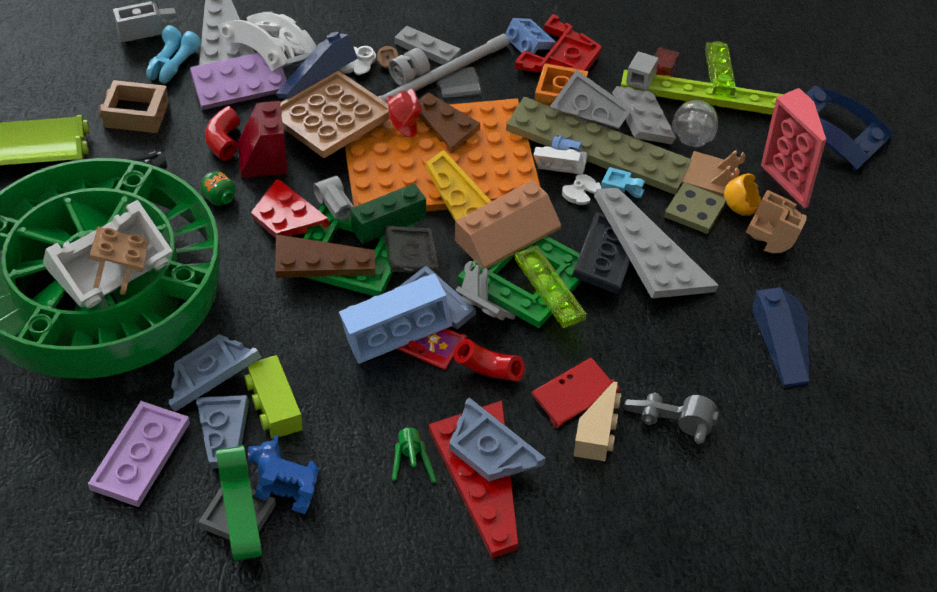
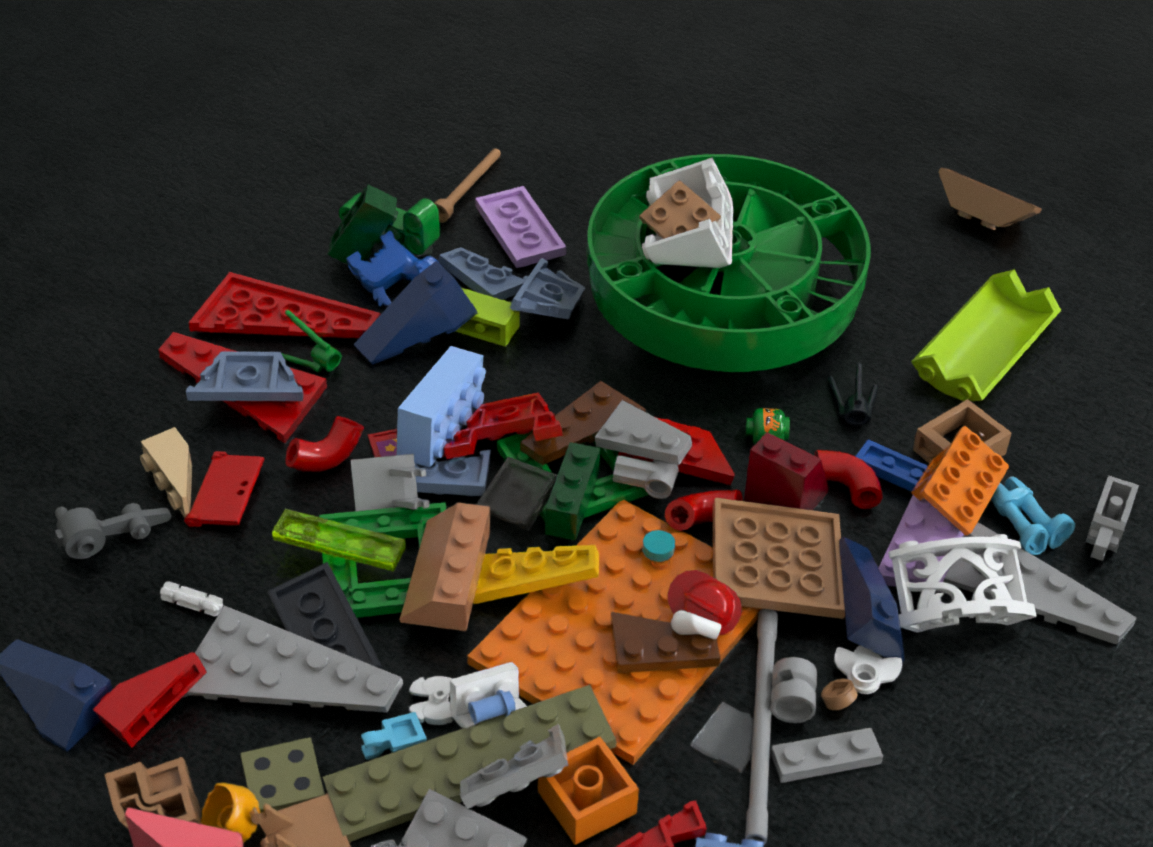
camera: 135 degrees right, 5 degrees down
none -> red slope [93,652,207,748]
none -> white axle [160,581,223,616]
none -> red wing [188,272,380,338]
none -> dark green brick [327,184,398,264]
none -> dark blue wedge [354,261,478,365]
none -> medium nougat piece [434,149,501,222]
none -> red wing [444,392,563,459]
none -> light grey wing [595,400,692,465]
none -> teal tile [643,530,675,562]
none -> red cylinder [665,490,743,531]
none -> white arm [671,610,721,640]
none -> blue plate [855,439,927,492]
none -> orange bracket [911,426,1009,536]

